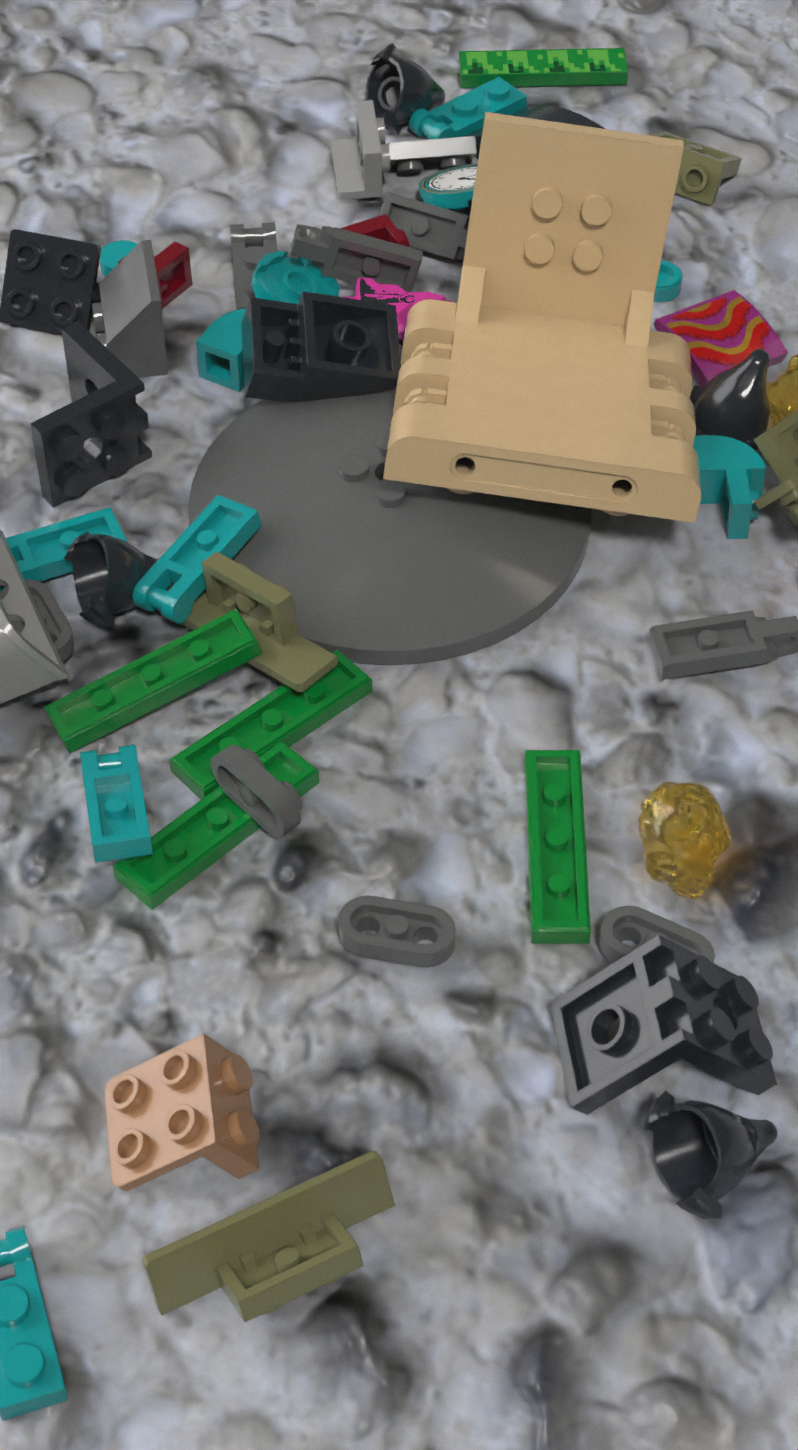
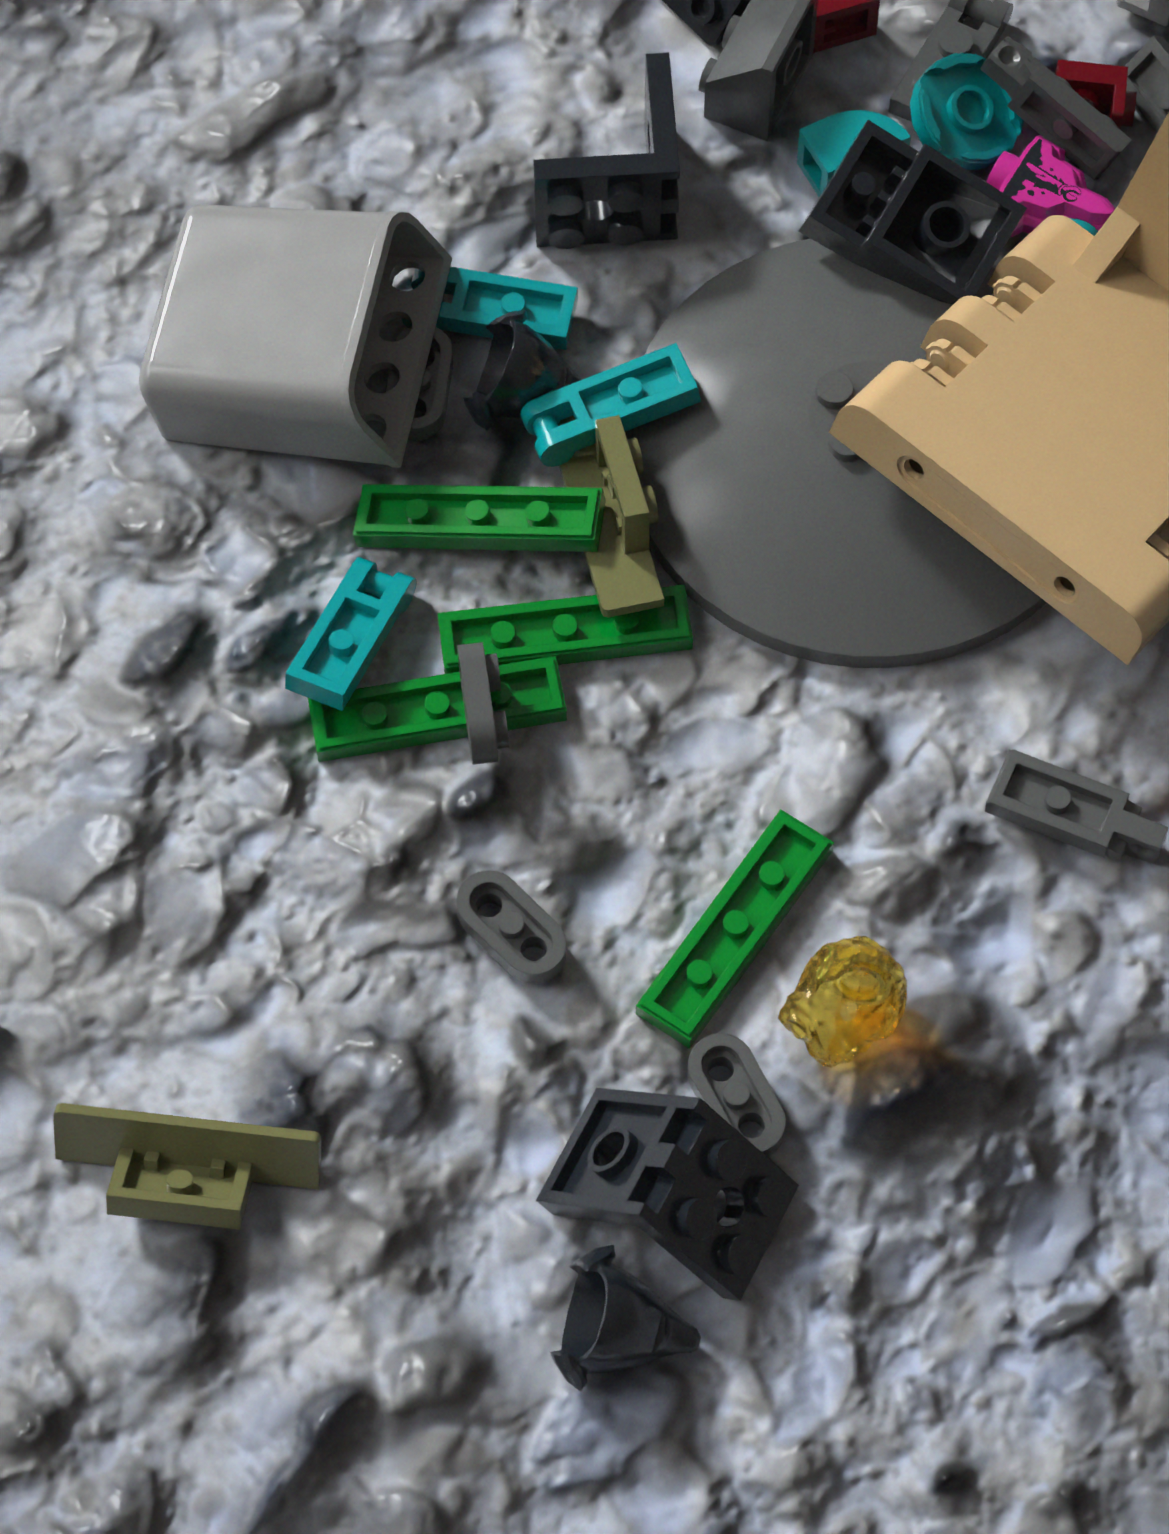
camera: 35 degrees right, 15 degrees up
medium nougat bracket [105,1033,260,1191] -> none

